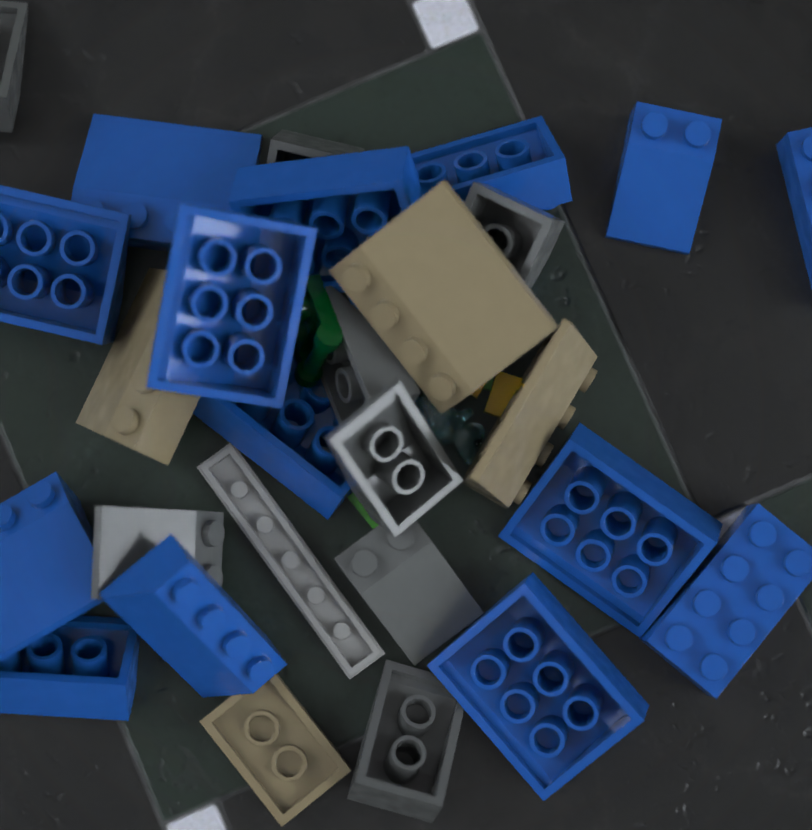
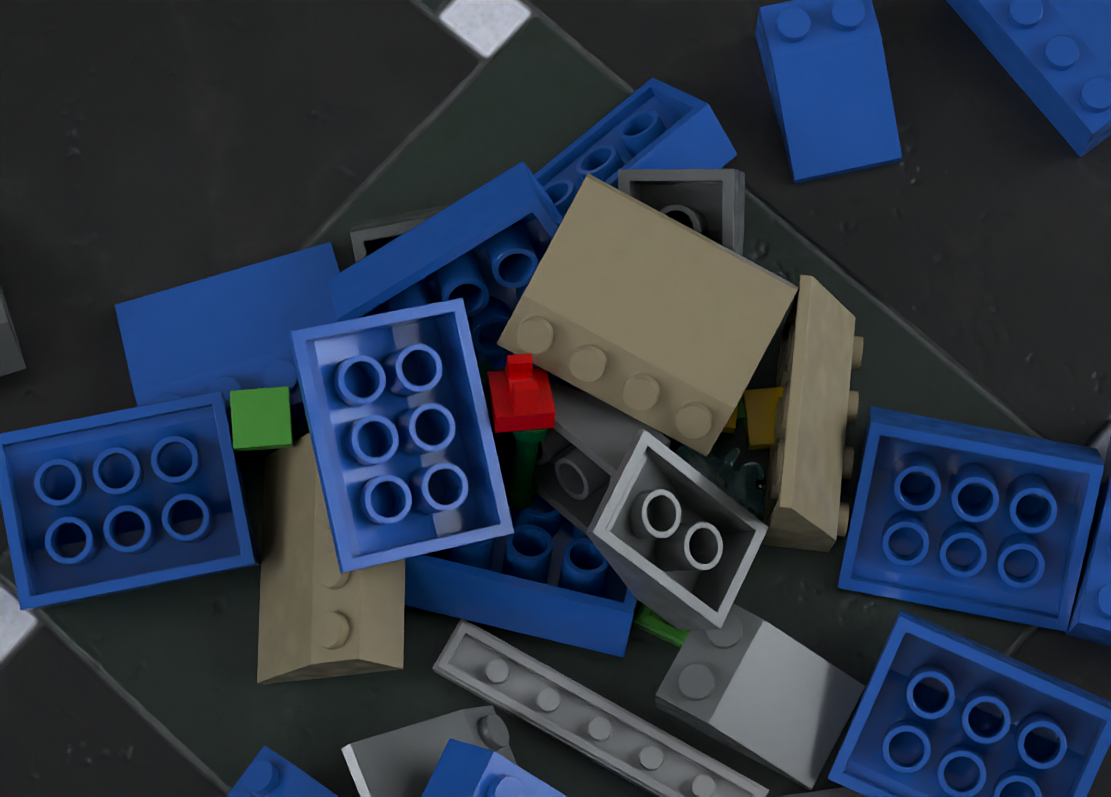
camera: 20 degrees left, 10 degrees down
none -> bright green tile [230,386,294,452]
none -> red tile [486,353,556,433]

